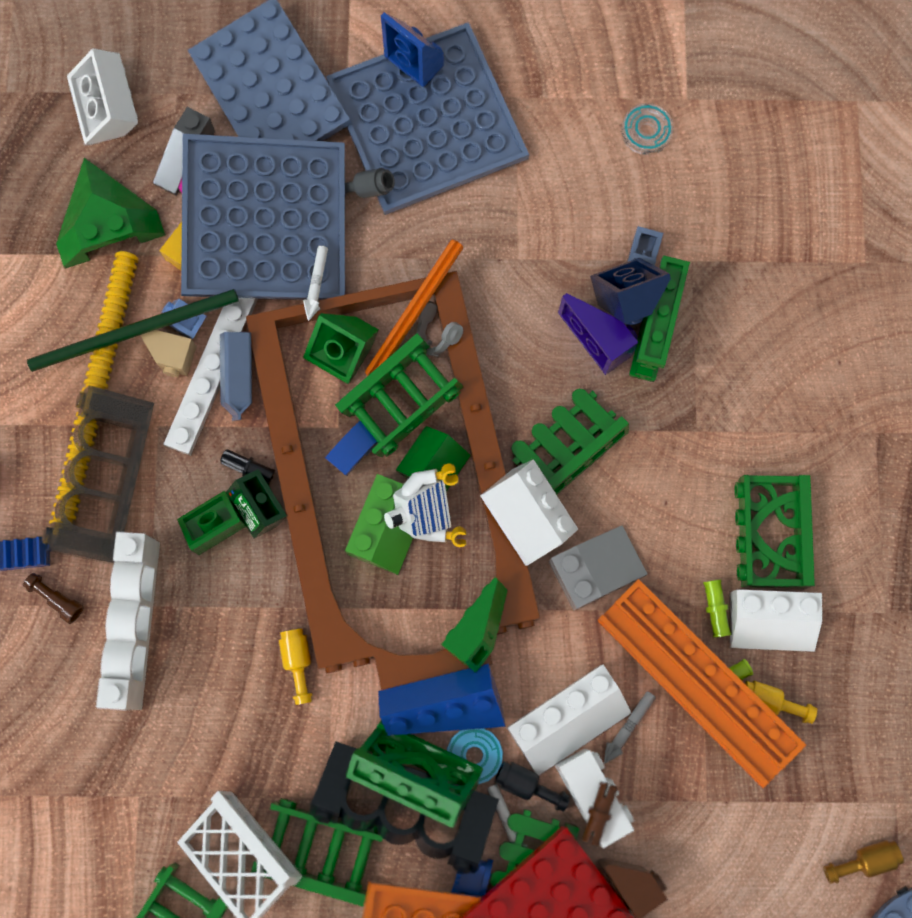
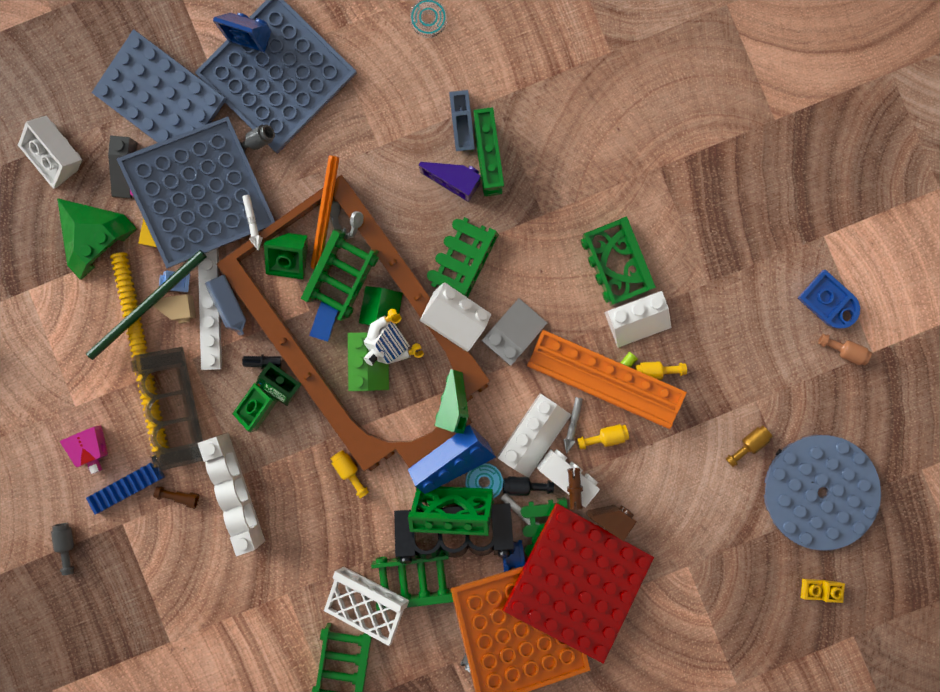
camera: 20 degrees left, 10 degrees up
dark blue slope [590,258,671,325] -> none
lime pin [703,579,731,638] -> none
none -> yellow piece [577,424,629,450]

